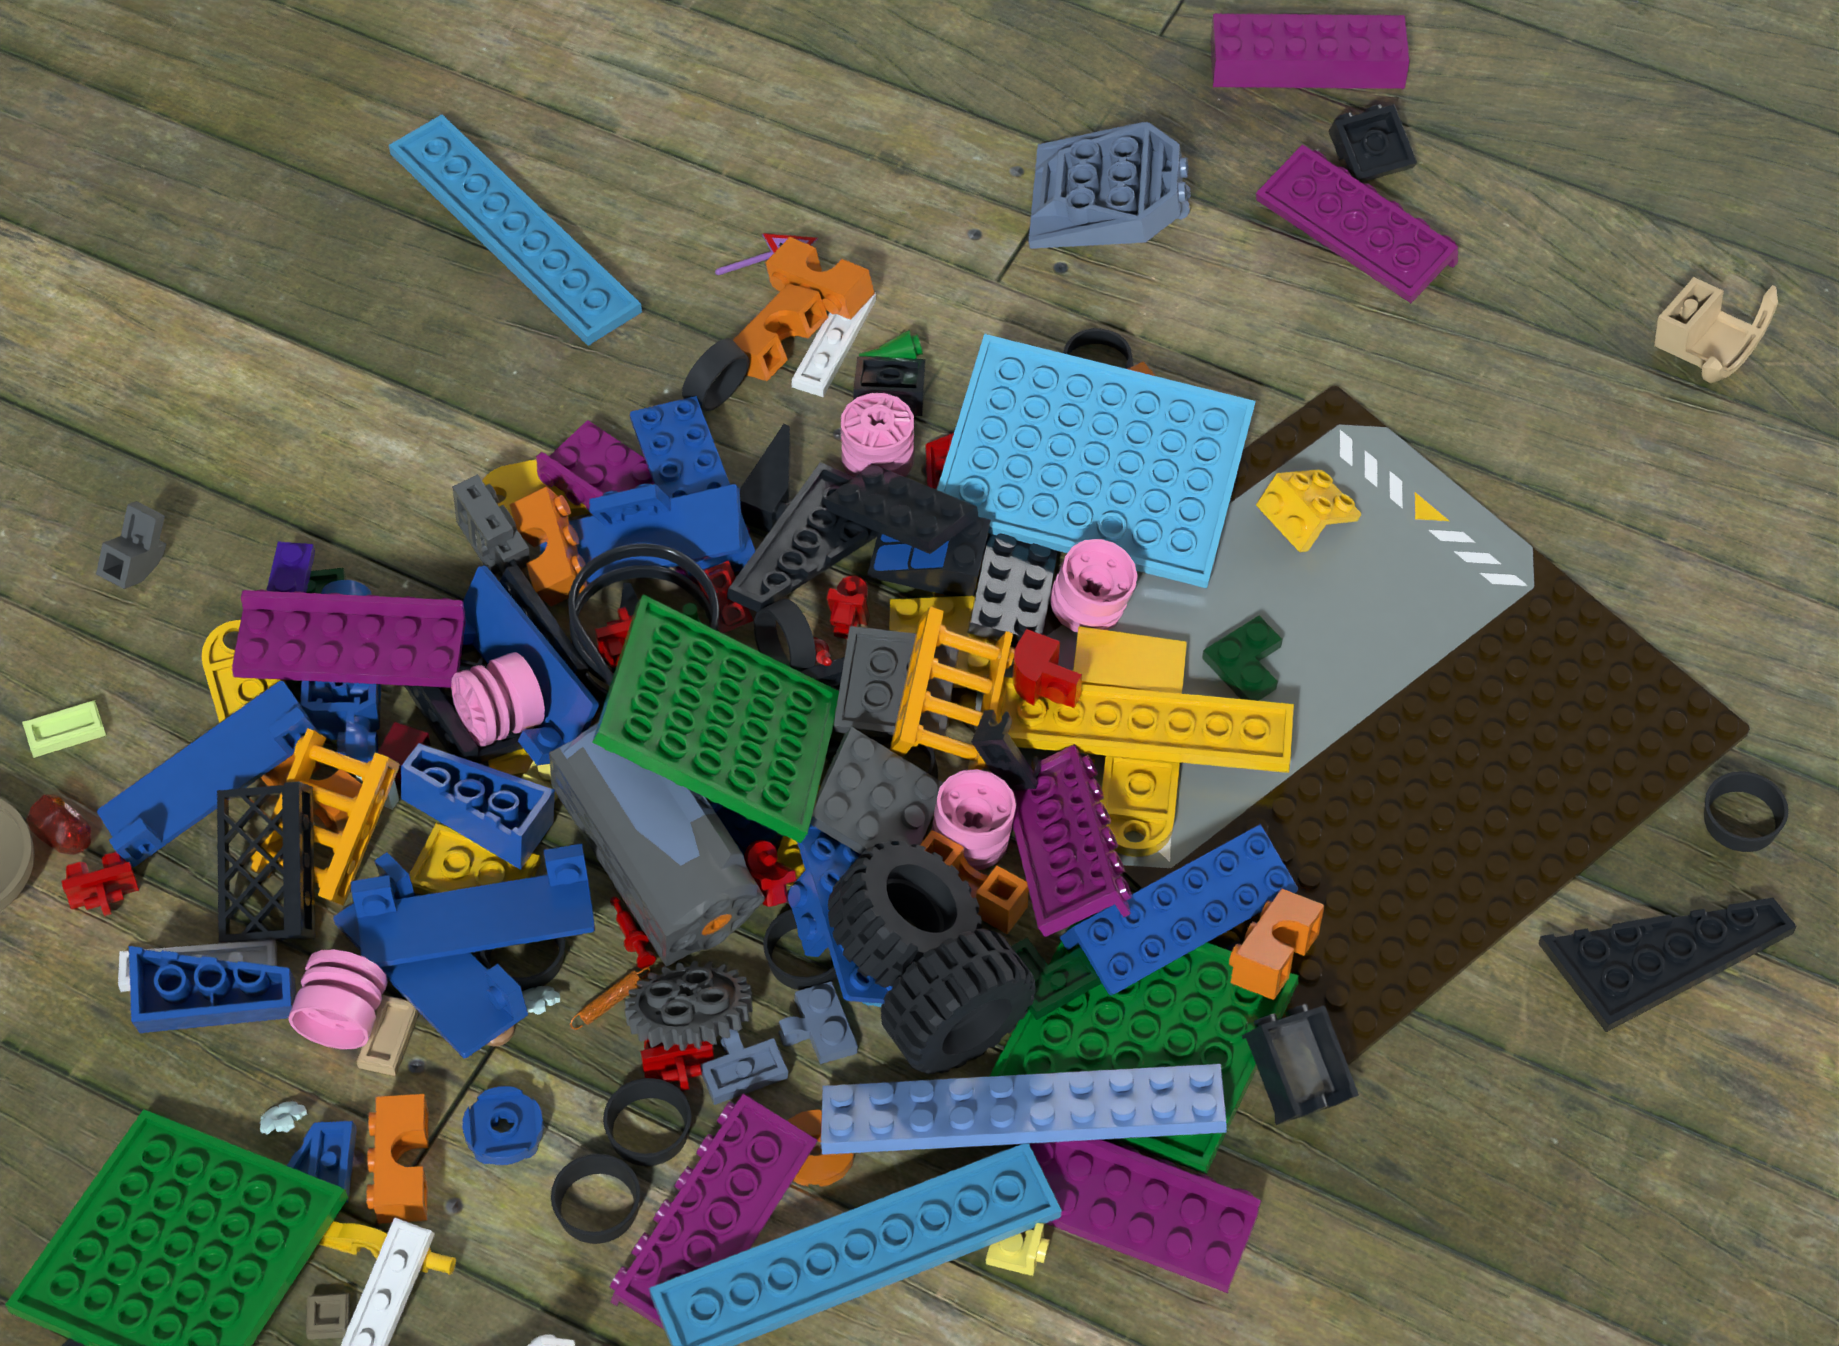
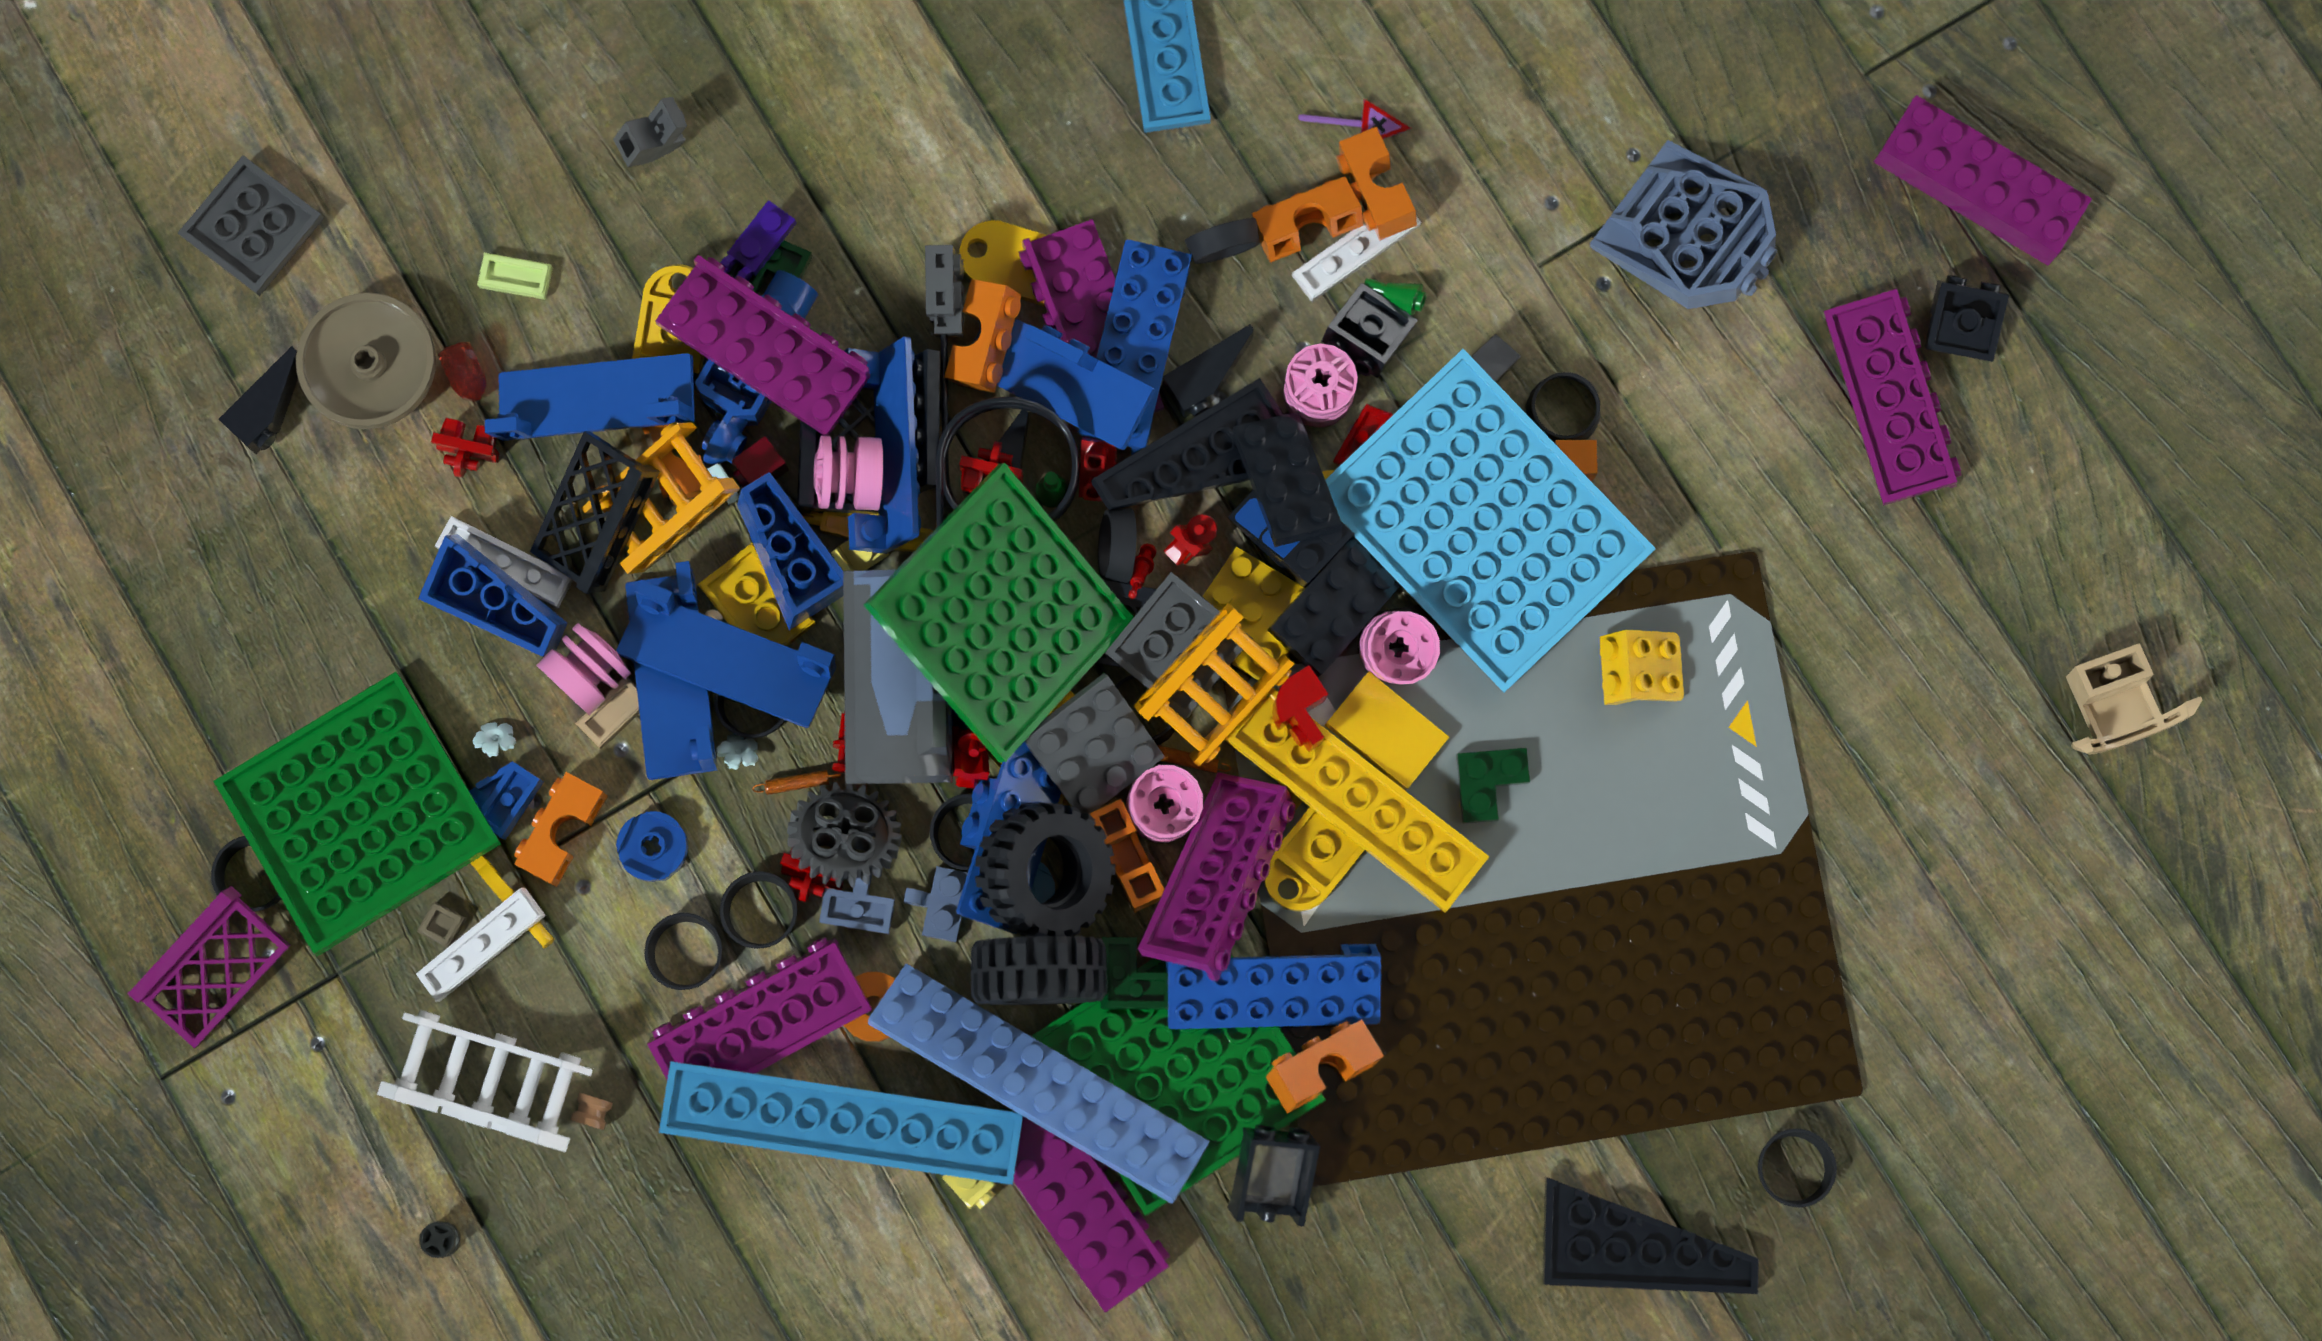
camera: 30 degrees right, 25 degrees up
black hinge [971,710,1041,790] -> none

